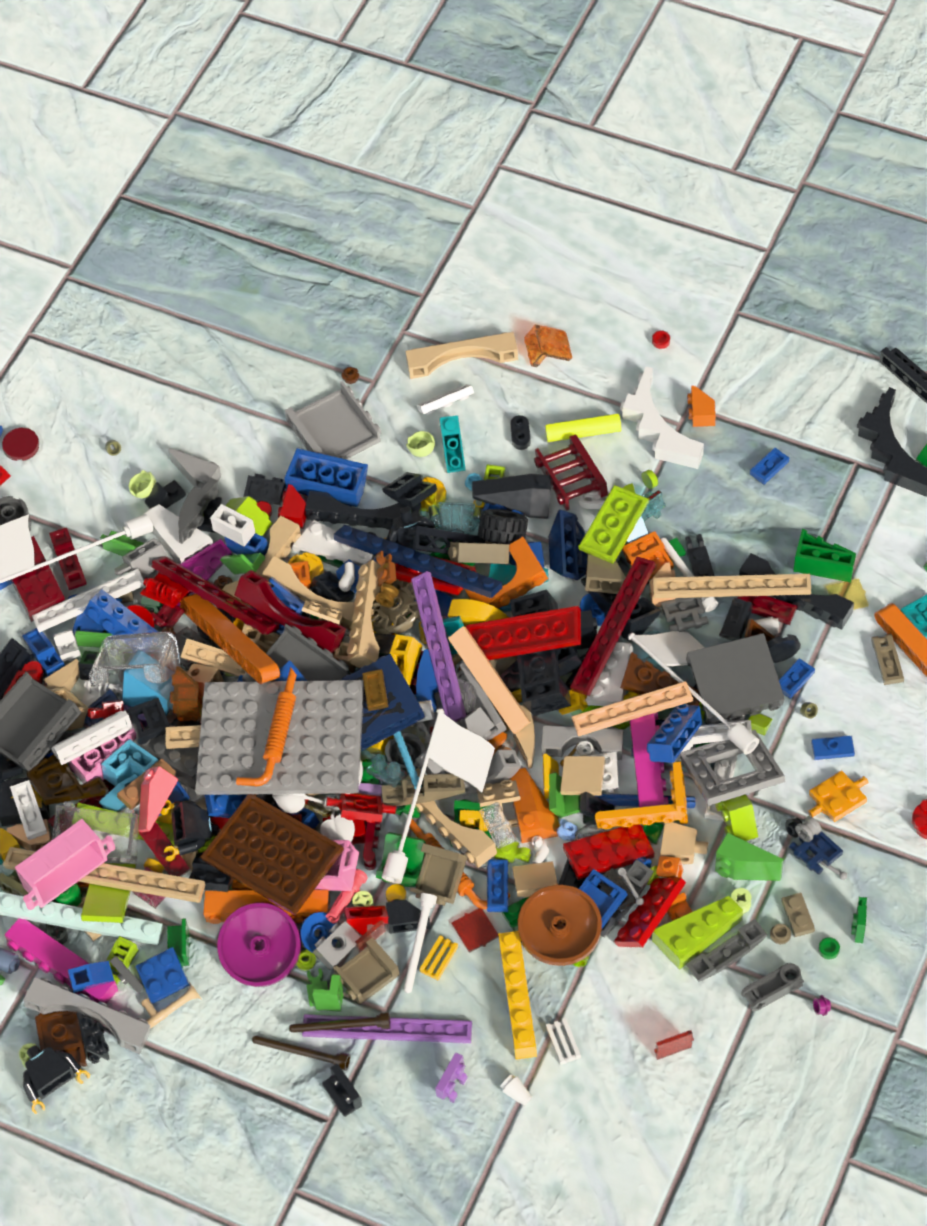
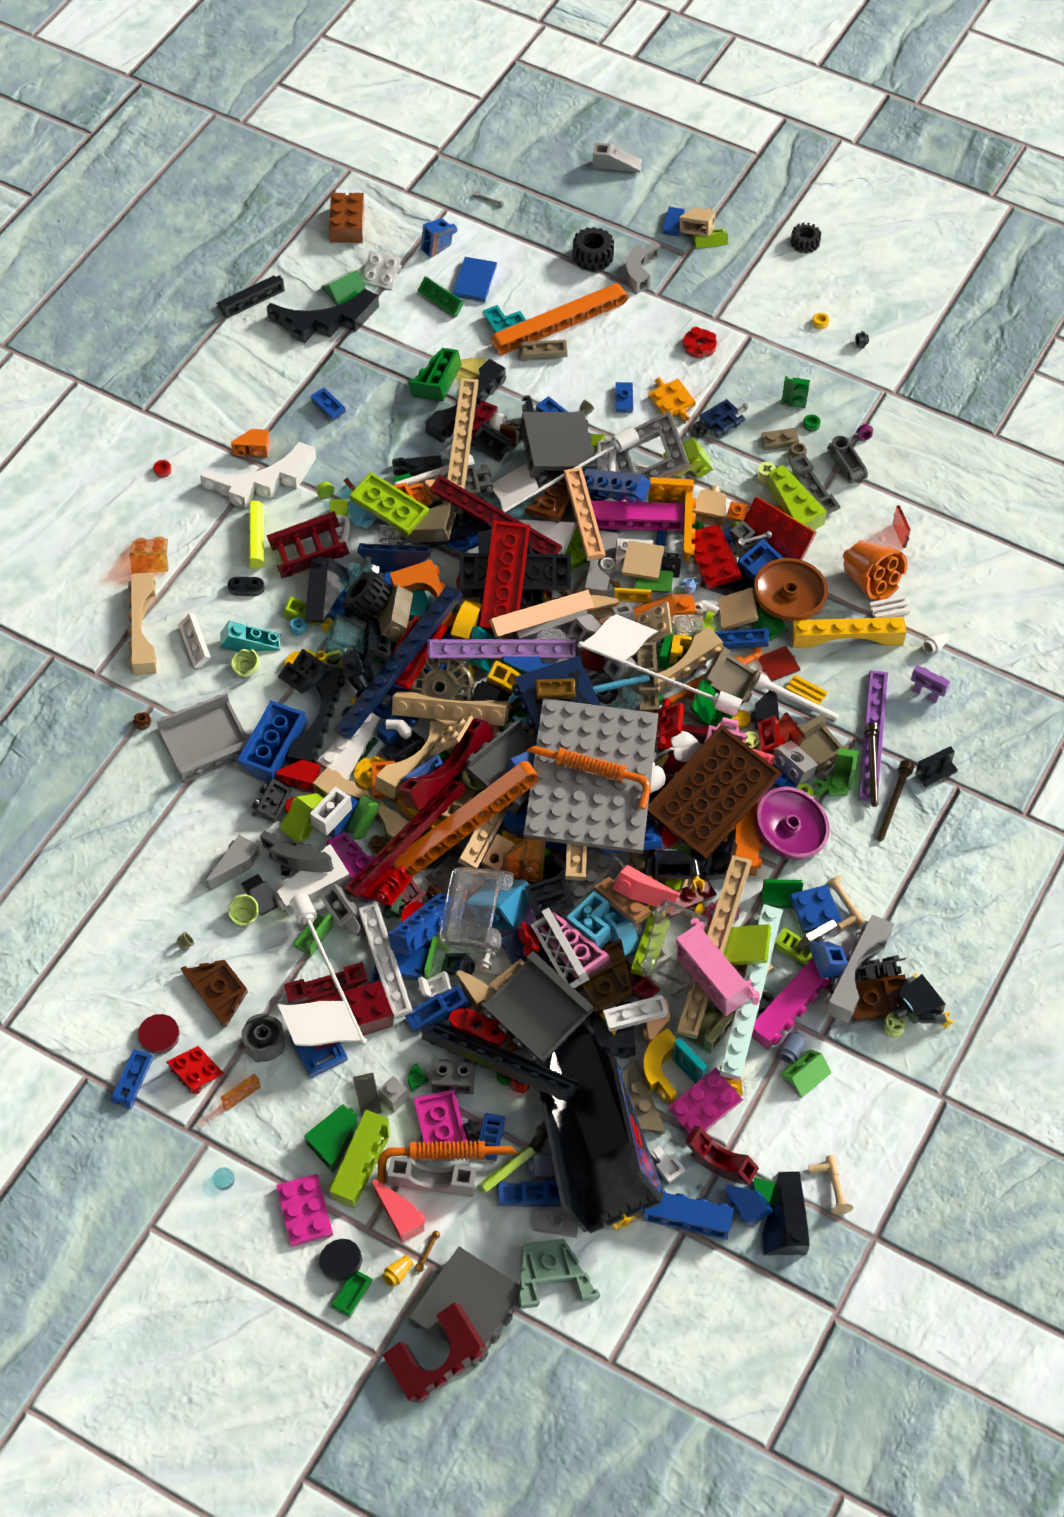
camera: 90 degrees left, 0 degrees up
pearl gold wheel [375,584,399,608] -> none
dark orange plate [376,551,396,587] -> none
bright green slope [715,833,784,881] -> none
light grey wheel [795,816,822,842] -> none
none -> reddish brown wing [180,960,248,1028]
none -> clear light blue hips [347,556,379,578]
none -> orange cone [843,540,907,600]

